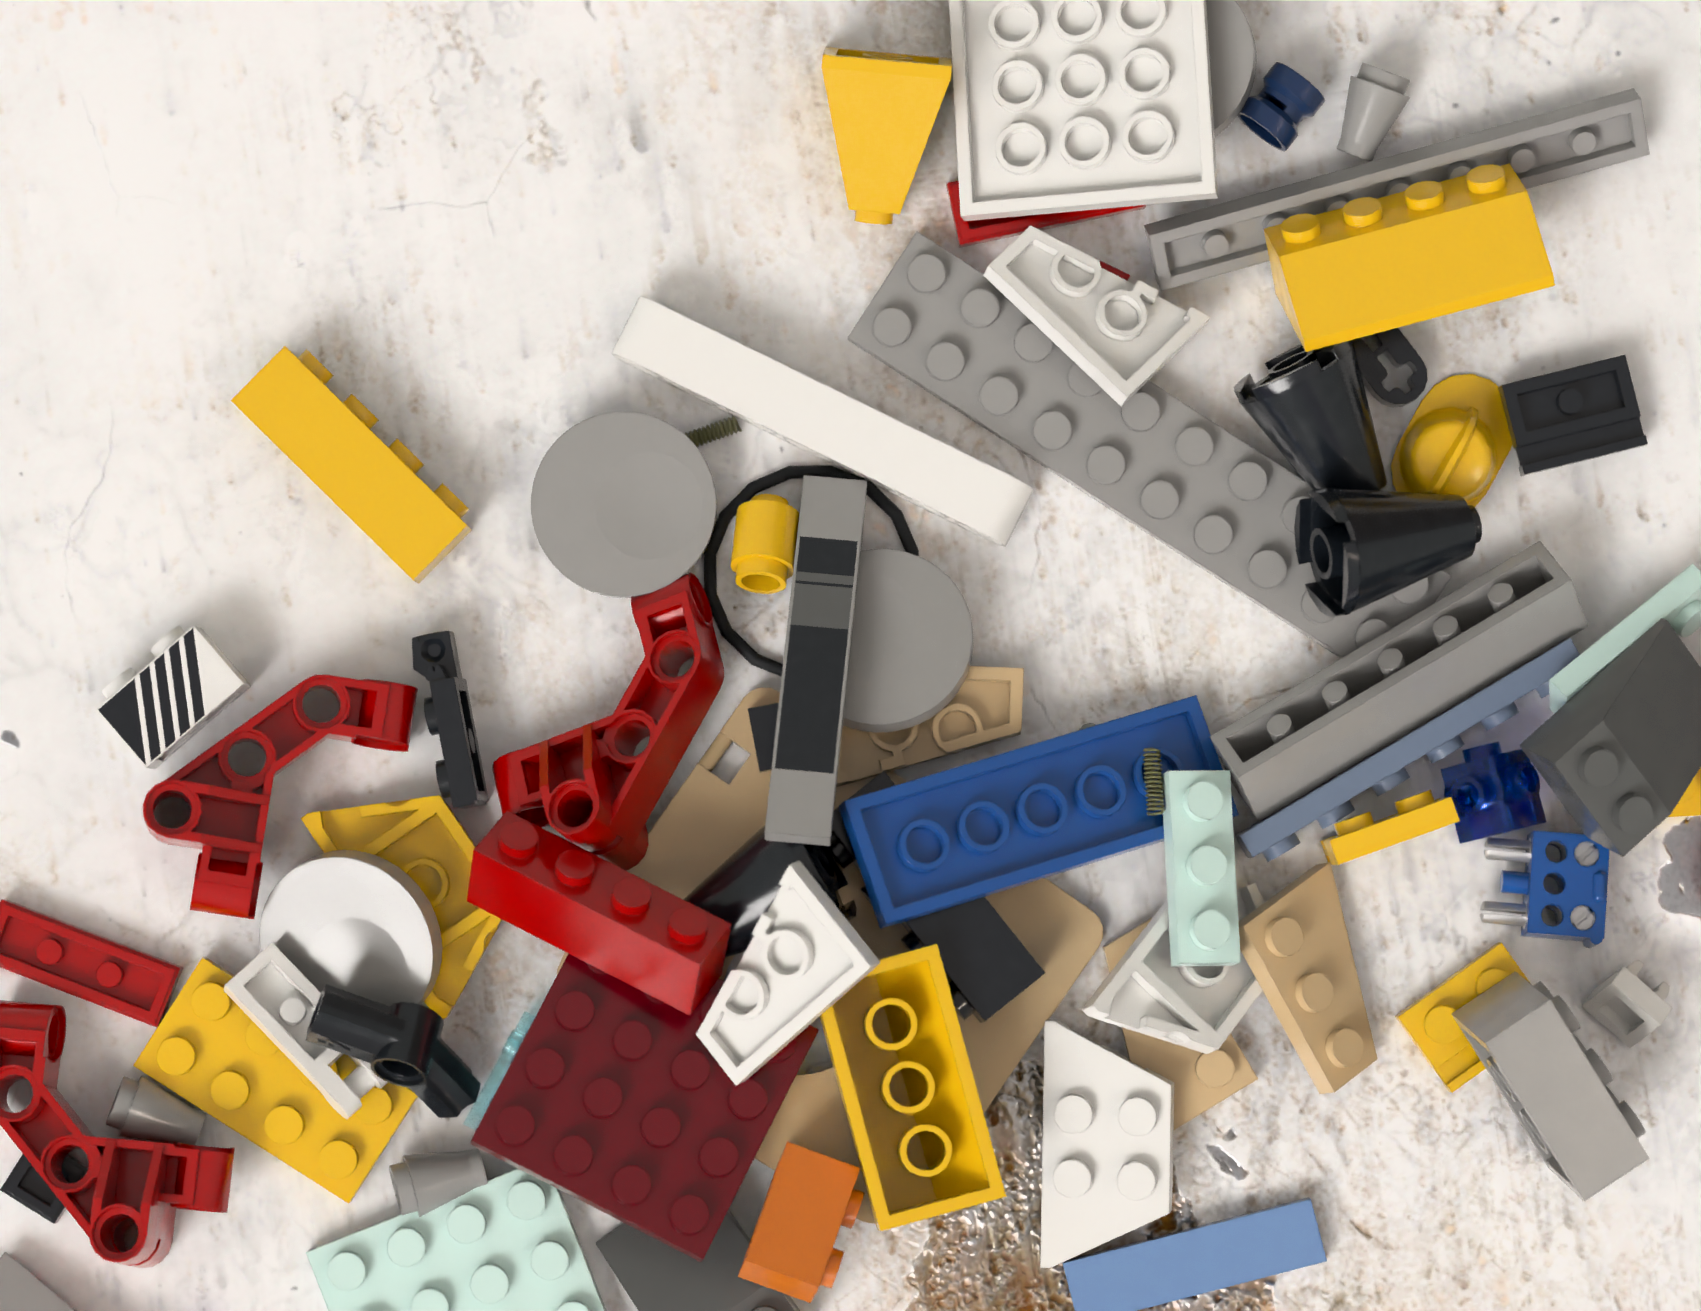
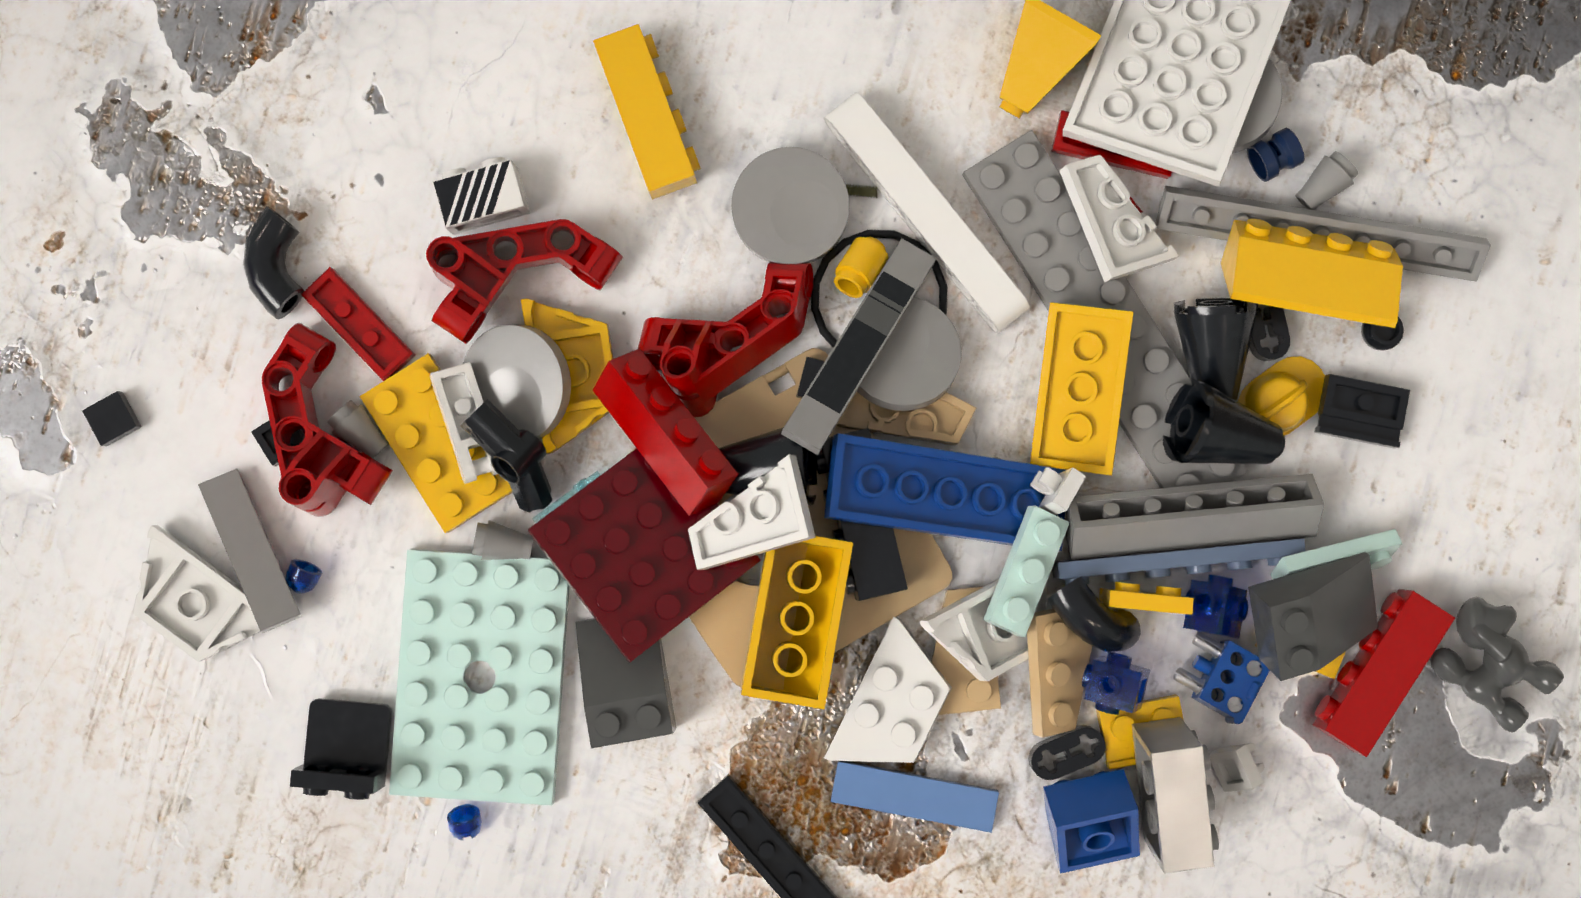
camera: 35 degrees right, 0 degrees up
black hinge [412,631,489,809] -> none
orange brick [738,1142,865,1303] -> none
olive leg [1143,748,1165,816] -> none
none -> black beam [1028,725,1106,780]
none -> yellow plate [1030,302,1134,476]
none -> white tile [1030,467,1086,515]
none -> blue slope [1043,769,1140,874]
none -> black cylinder [1047,576,1141,652]
none -> clear blue brick [1082,652,1151,715]
none -> black plate [1361,317,1404,351]

